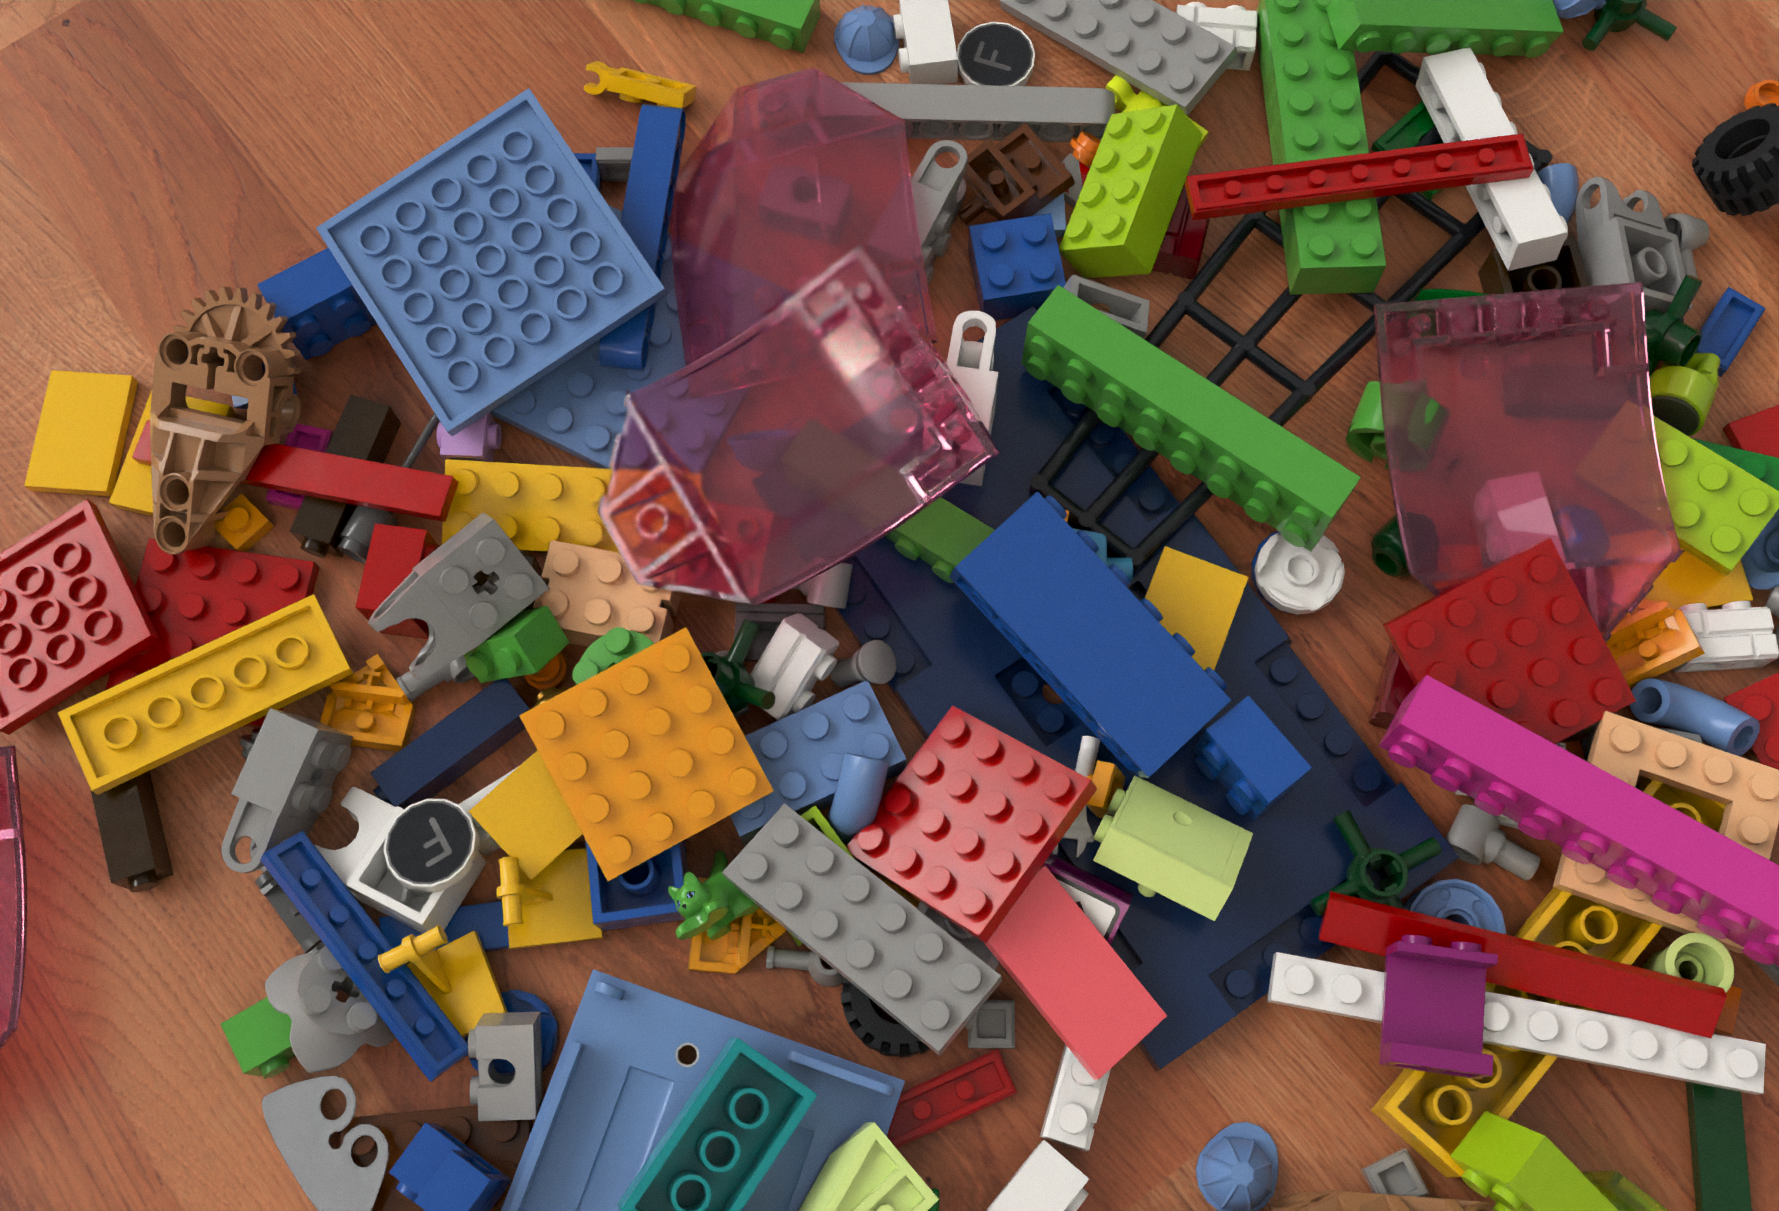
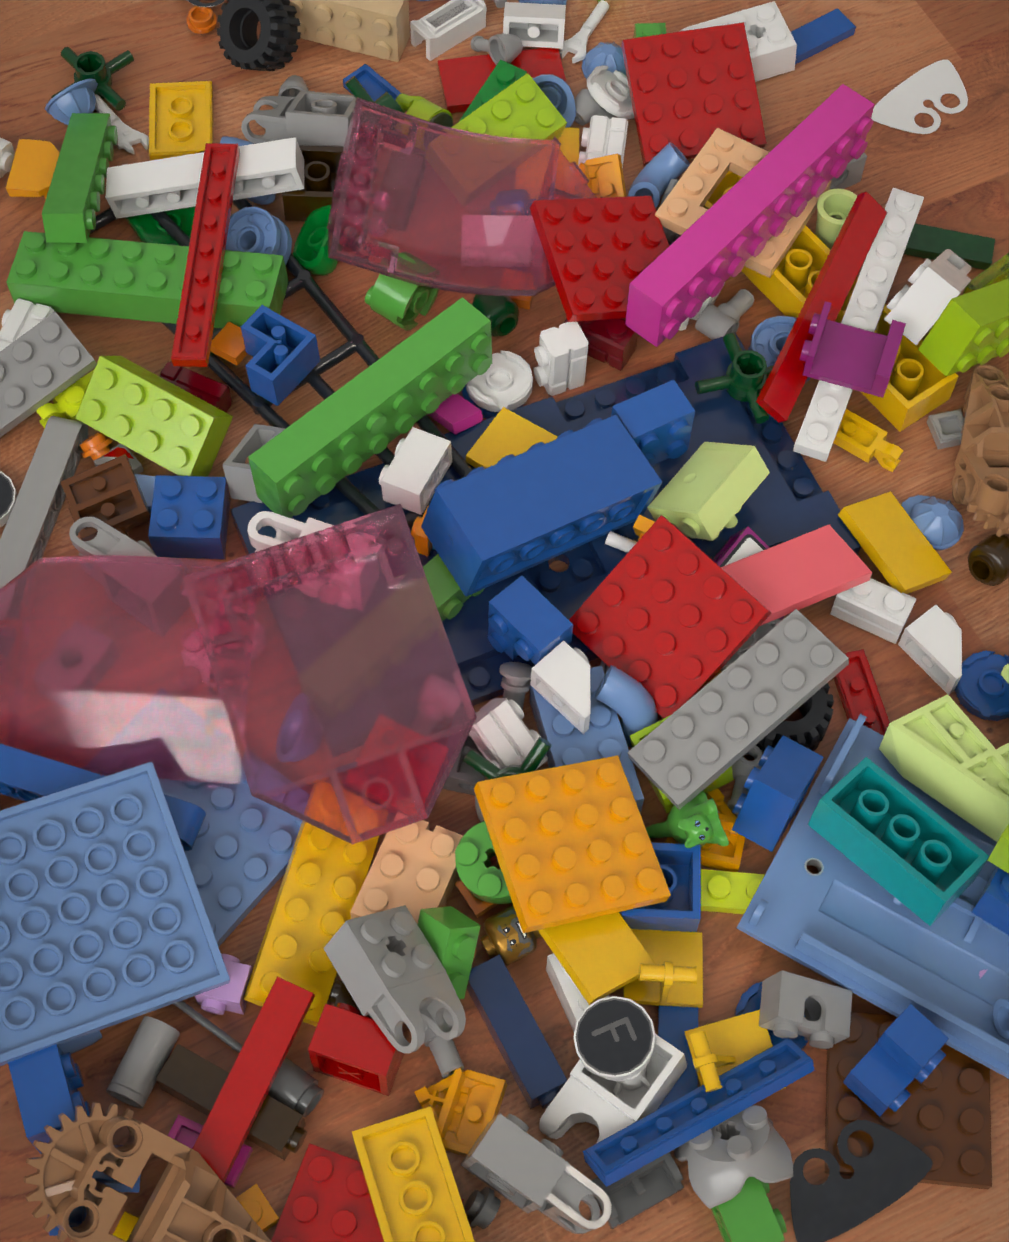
camera: 85 degrees left, 10 degrees down
none -> white piece [94,94,149,155]
none -> light grey pin [106,1016,180,1109]
none -> yellow tile [149,81,213,161]
none -> orange tile [210,322,248,366]
none -> medium blue wheel [225,206,292,265]
none -> blue brick [241,305,320,406]
none -> white brick [379,427,453,515]
none -> dark pink tile [427,394,483,435]
none -> blue brick [488,575,573,665]
none -> white slope [530,640,591,734]
none -> white brick [533,322,589,396]
none -> neon yellow plate [701,869,765,914]
none -> blue brick [732,735,824,852]
none -> yellow plate [834,409,903,472]
none -> yellow tile [838,491,952,594]
none -> white brick [884,249,971,345]

